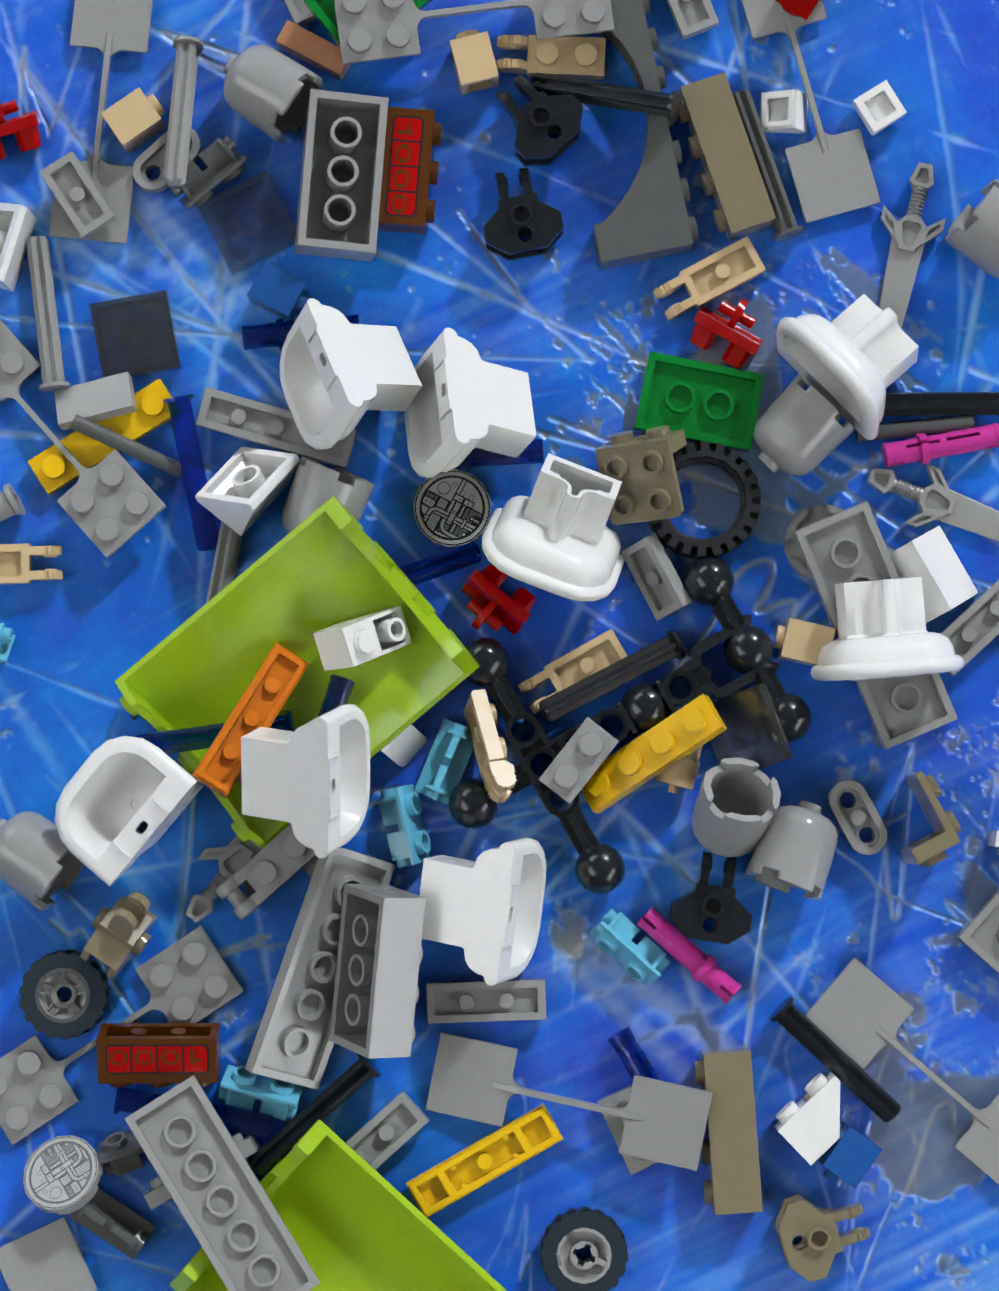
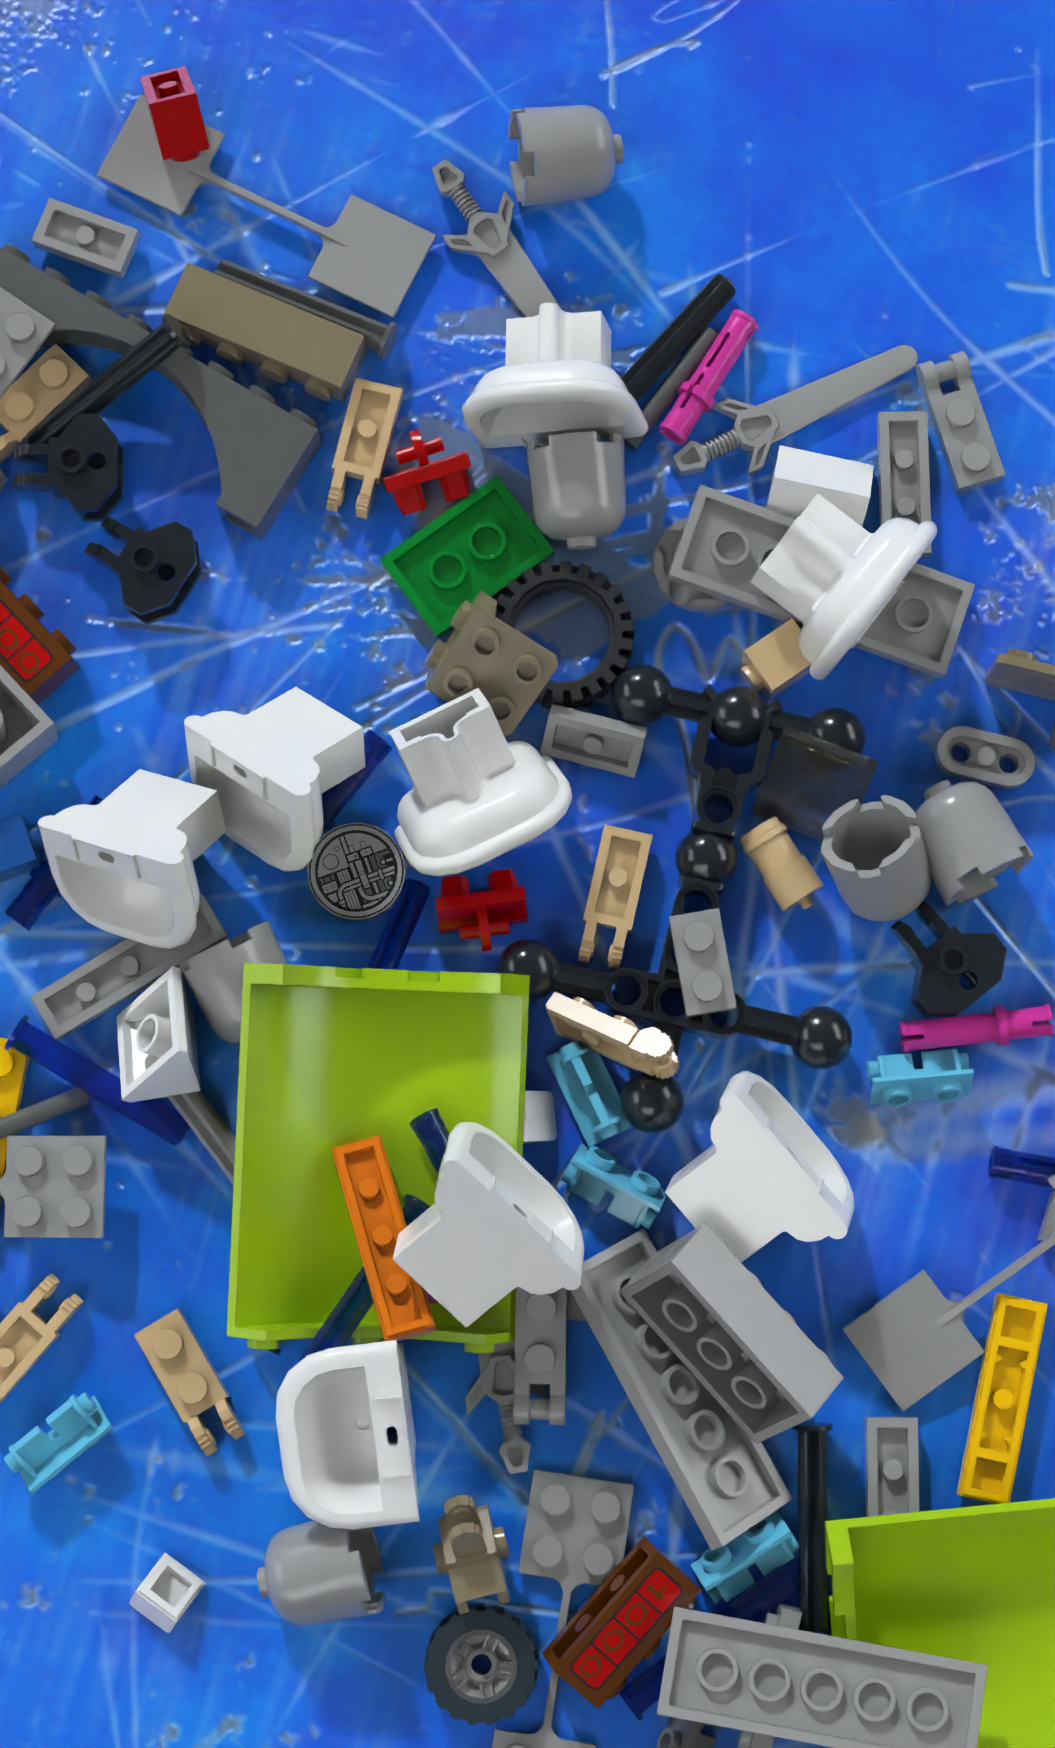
camera: 45 degrees left, 5 degrees down
white slope [313,605,412,671] -> none
light grey plate [426,979,546,1024] -> none
black axle [539,630,686,722] -> none
yellow plate [581,694,727,814] -> none
white slope [760,89,808,134] -> none
white plate [852,80,907,136] -> none
none -> tan hinge [134,1308,245,1456]

